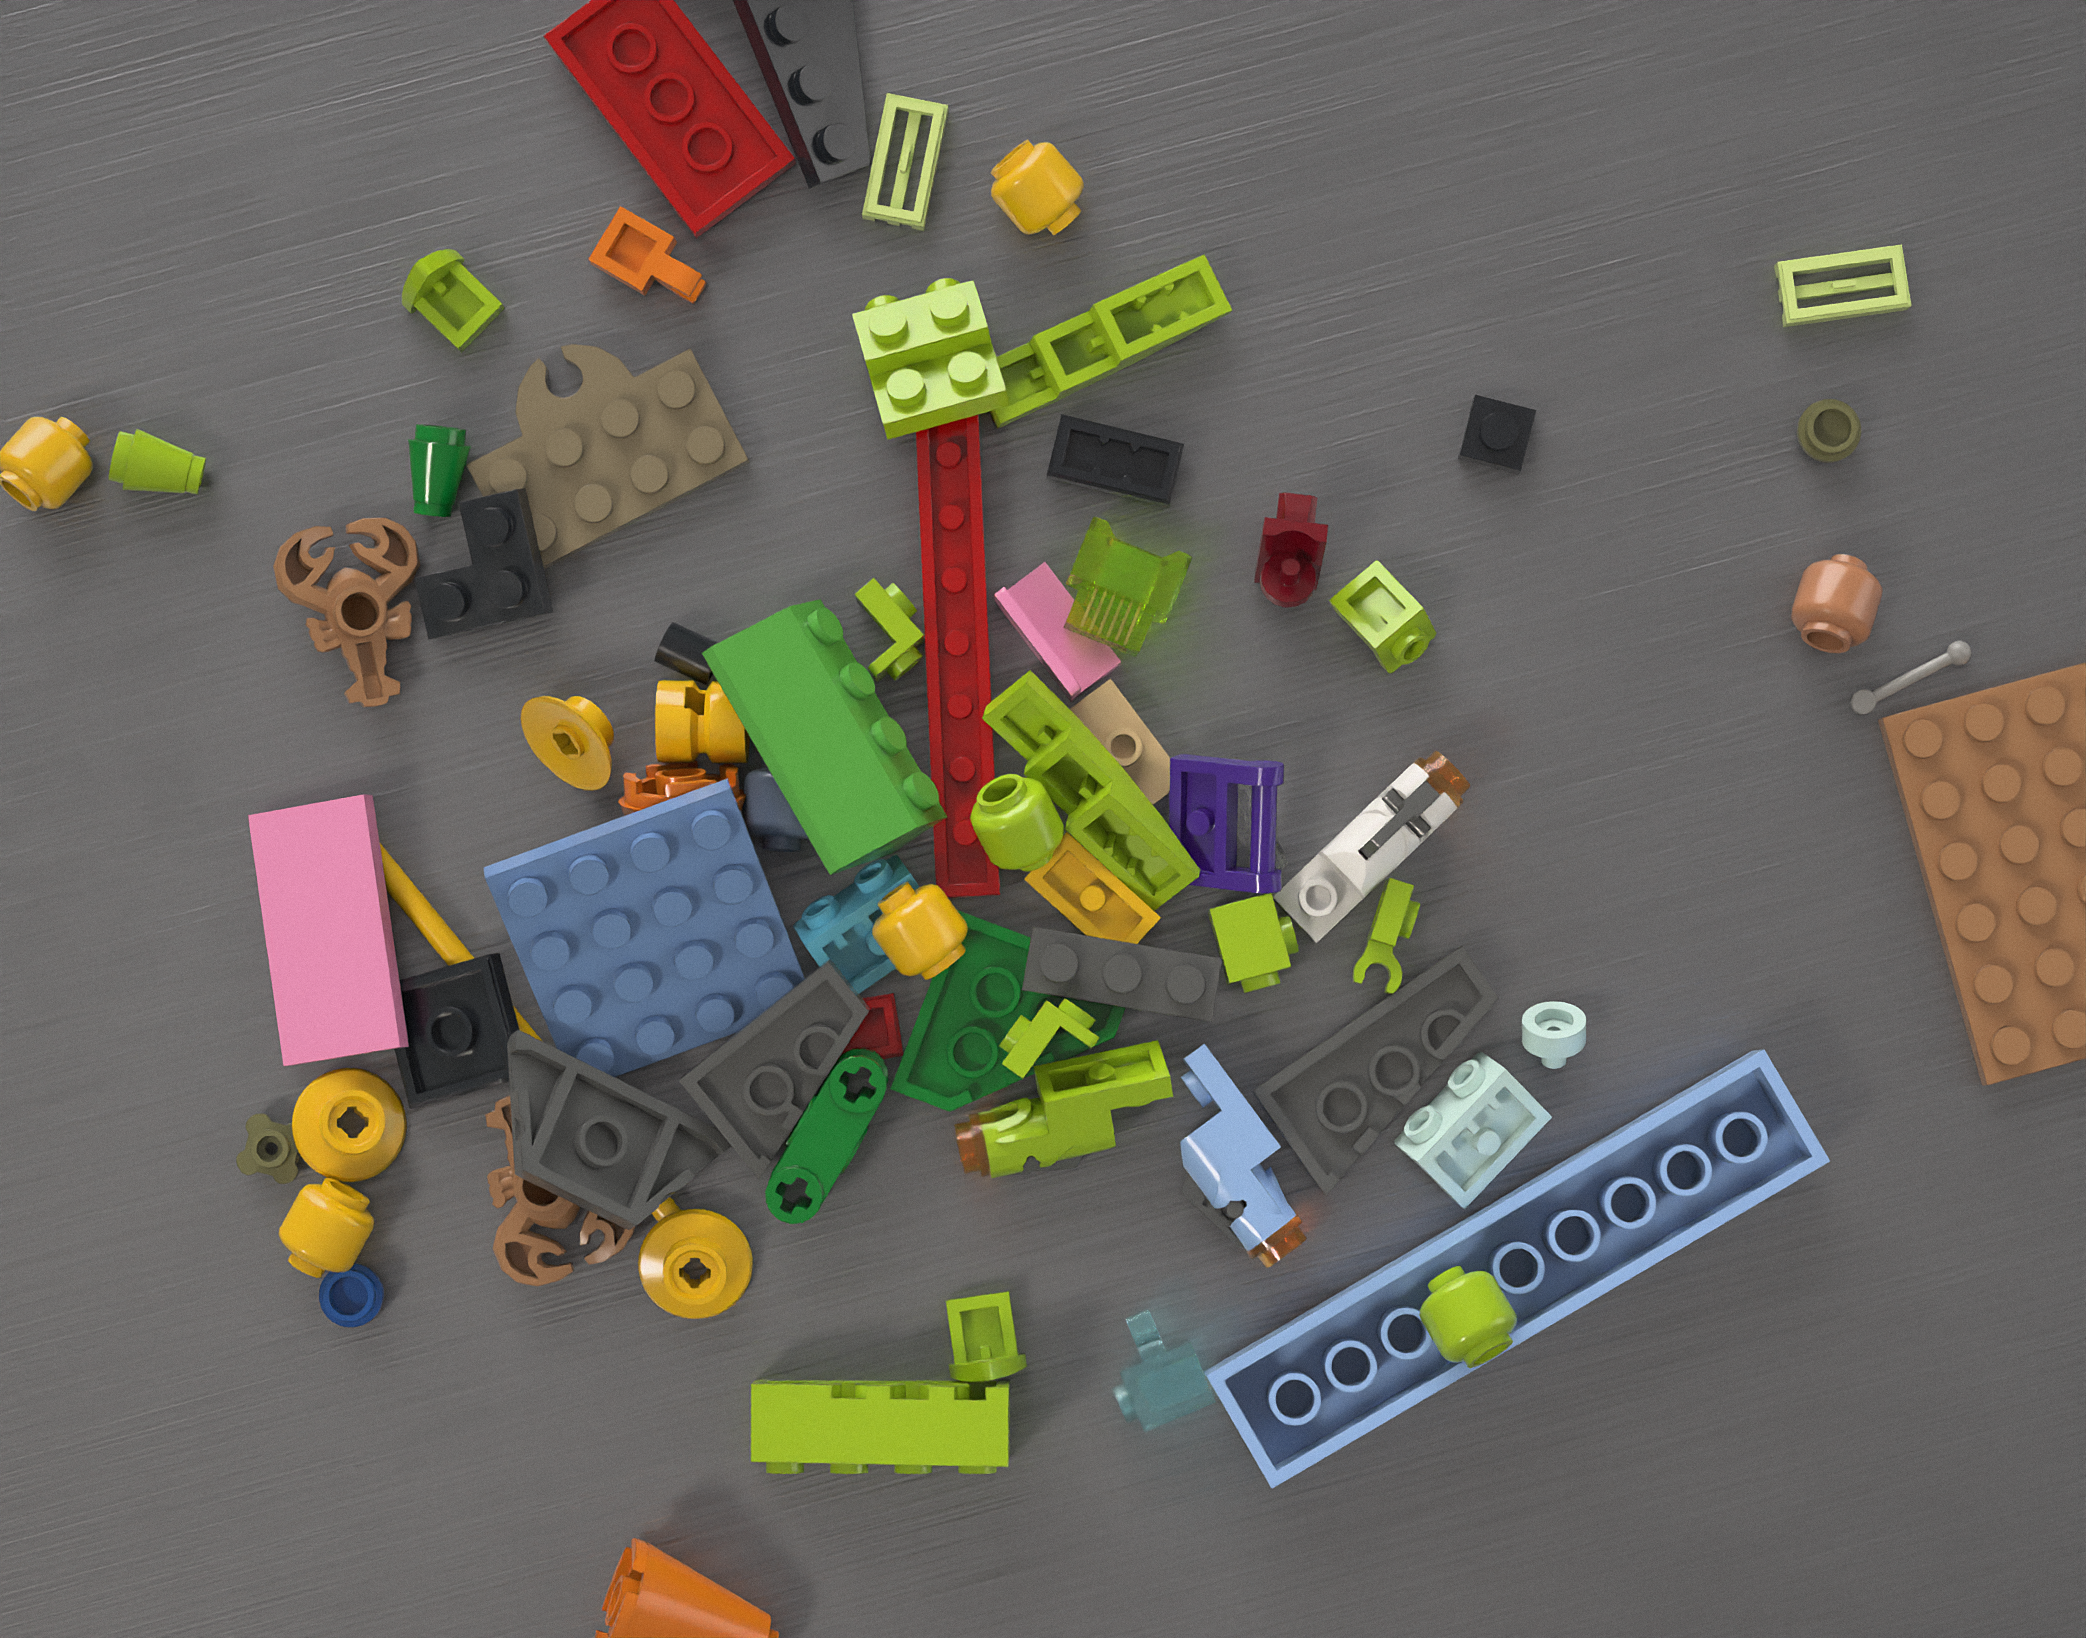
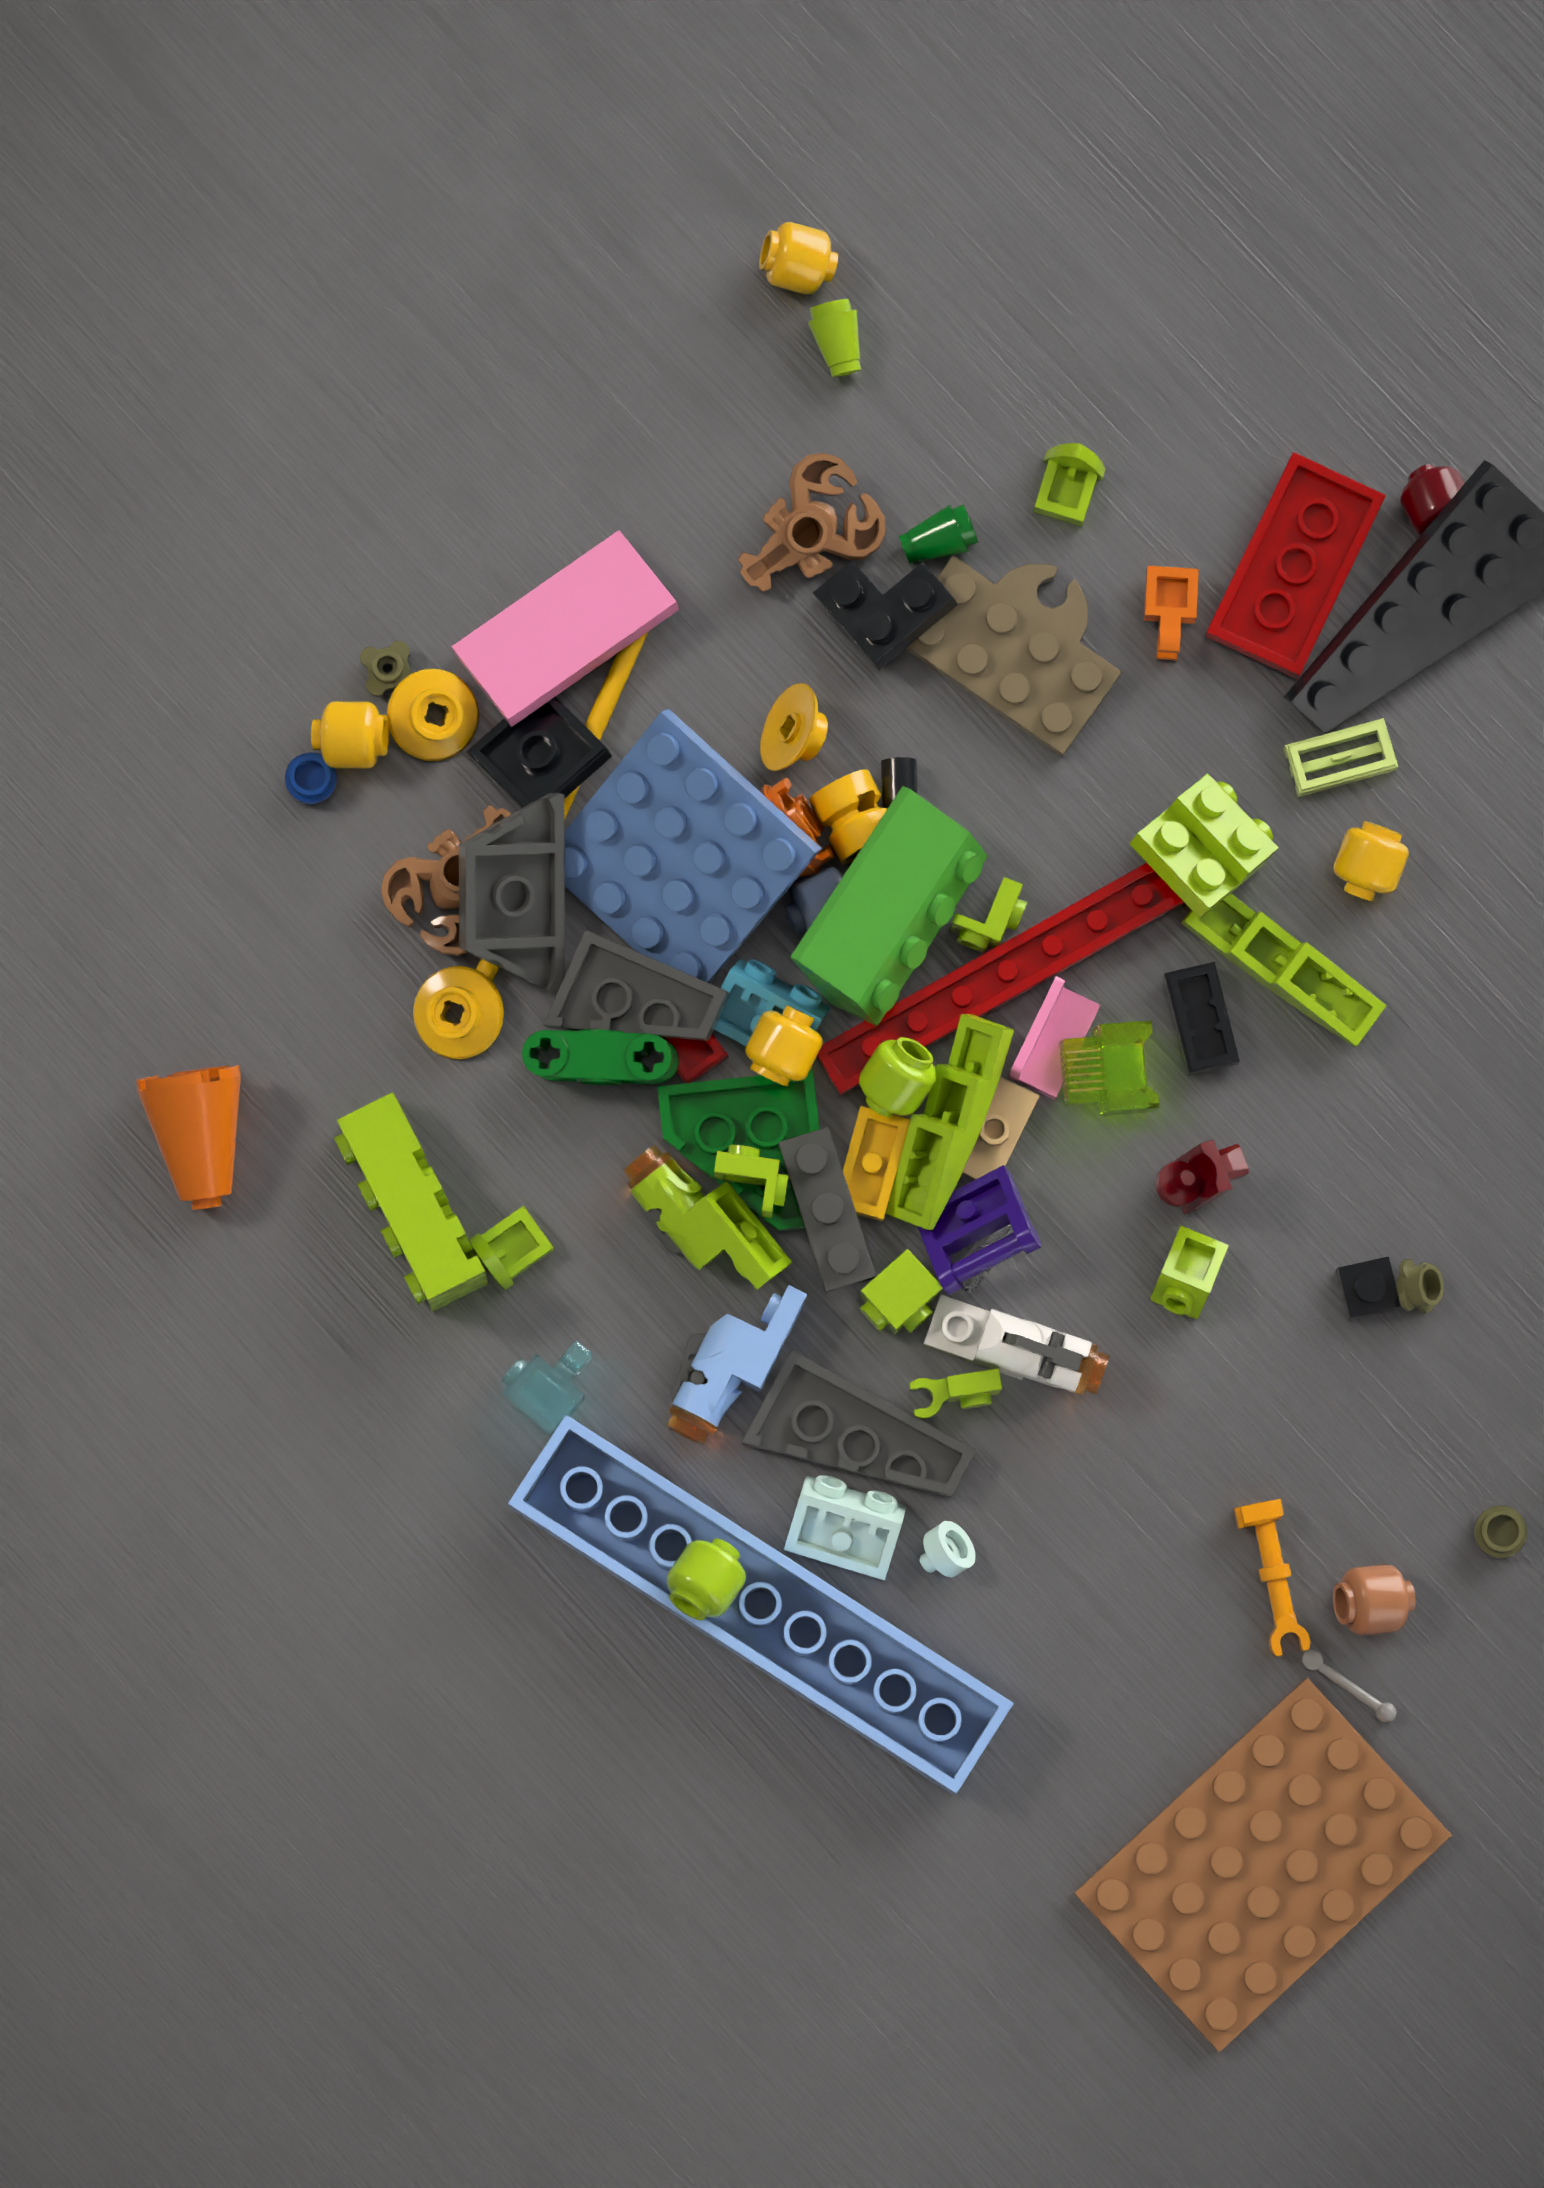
camera: 55 degrees right, 5 degrees down
none -> light orange piece [1233,1498,1311,1656]
none -> olive plate [1397,1259,1444,1314]

